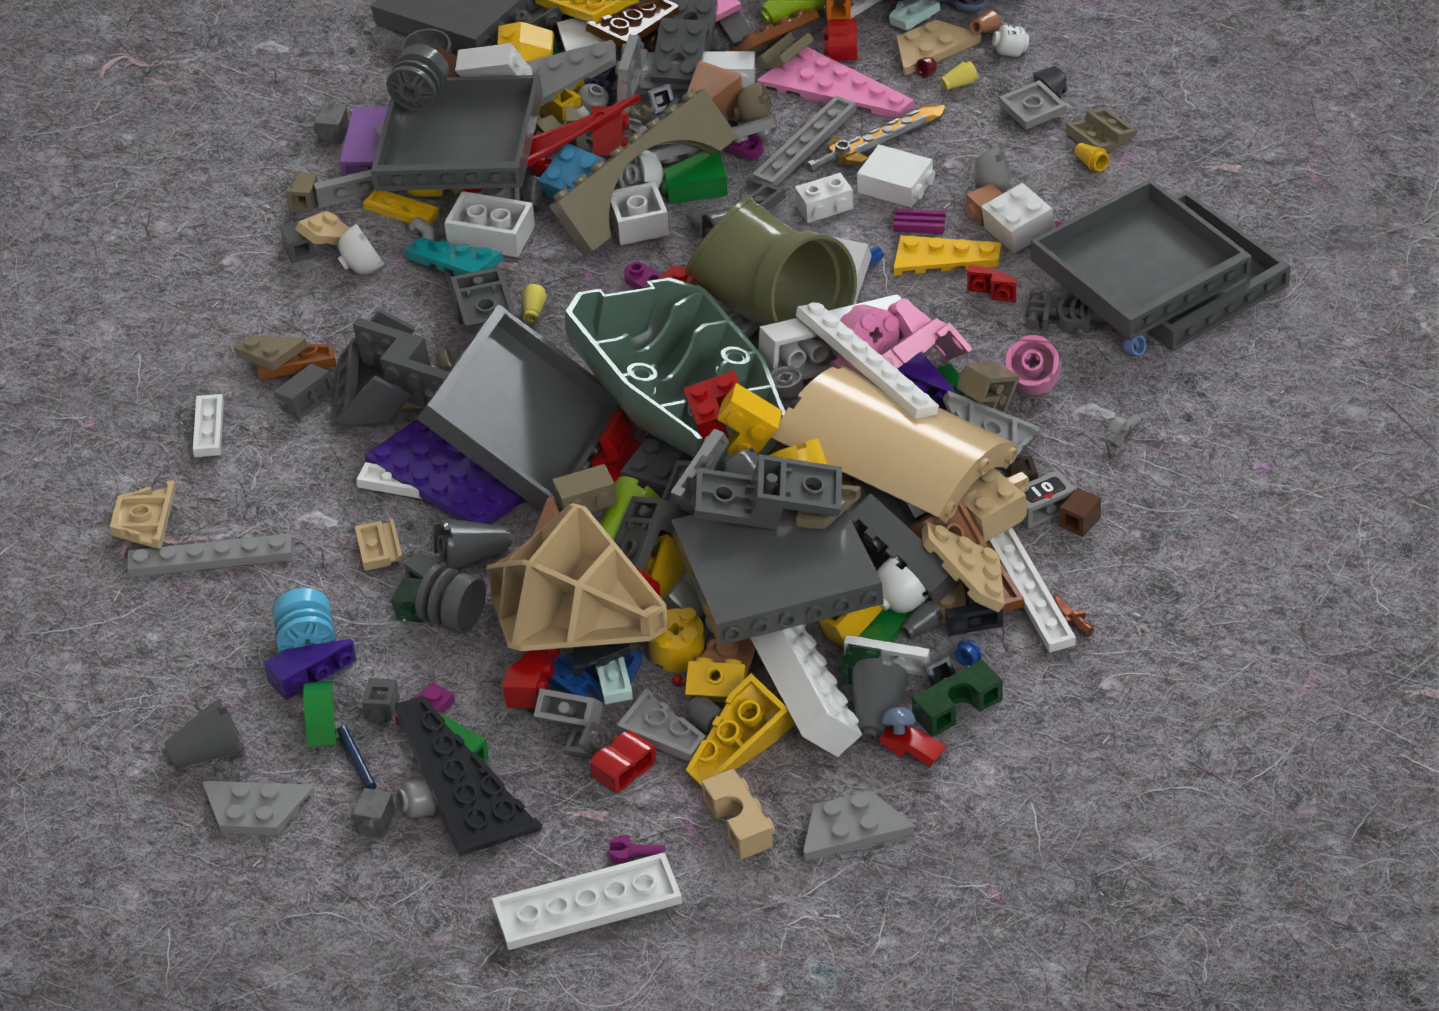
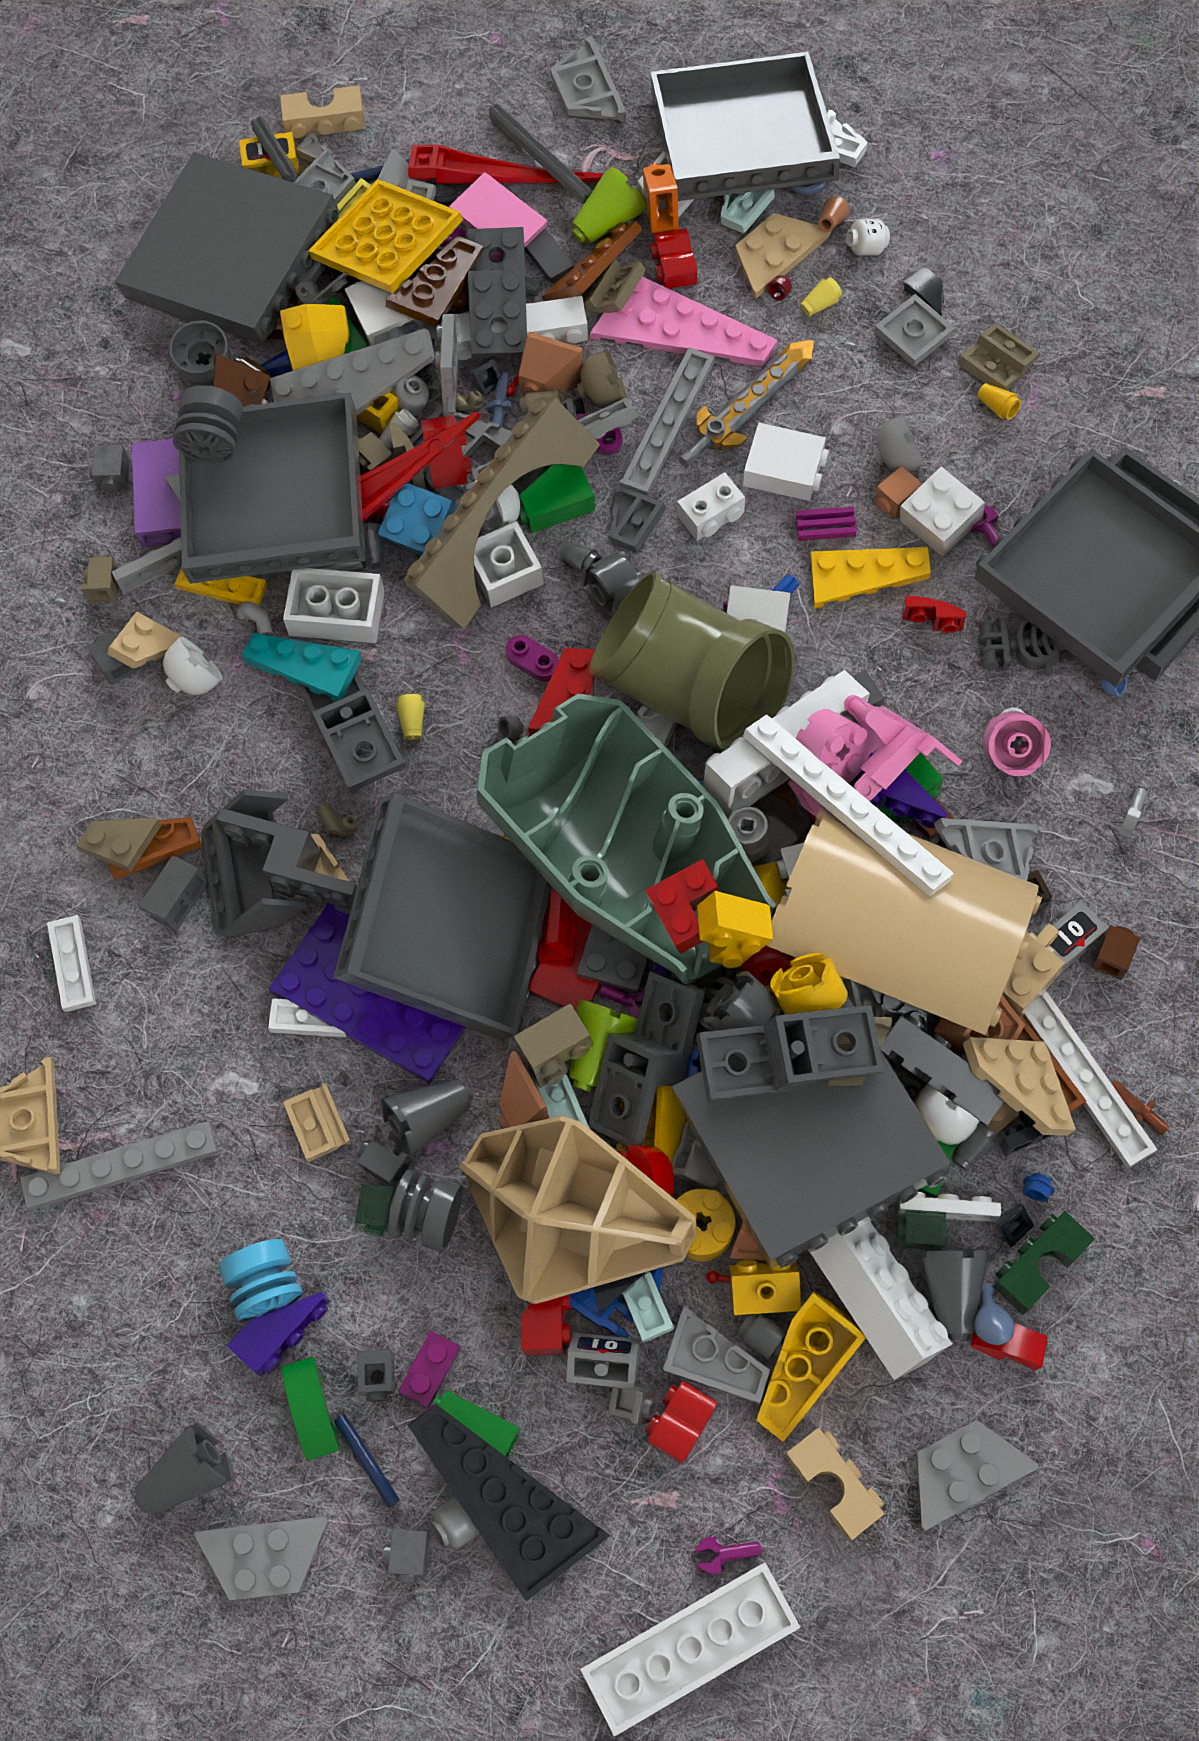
camera: 10 degrees left, 25 degrees up
white brick [455,43,532,77] -> none
light grey wing [671,429,729,514] -> none
dark tan brick [957,362,1020,413] -> none

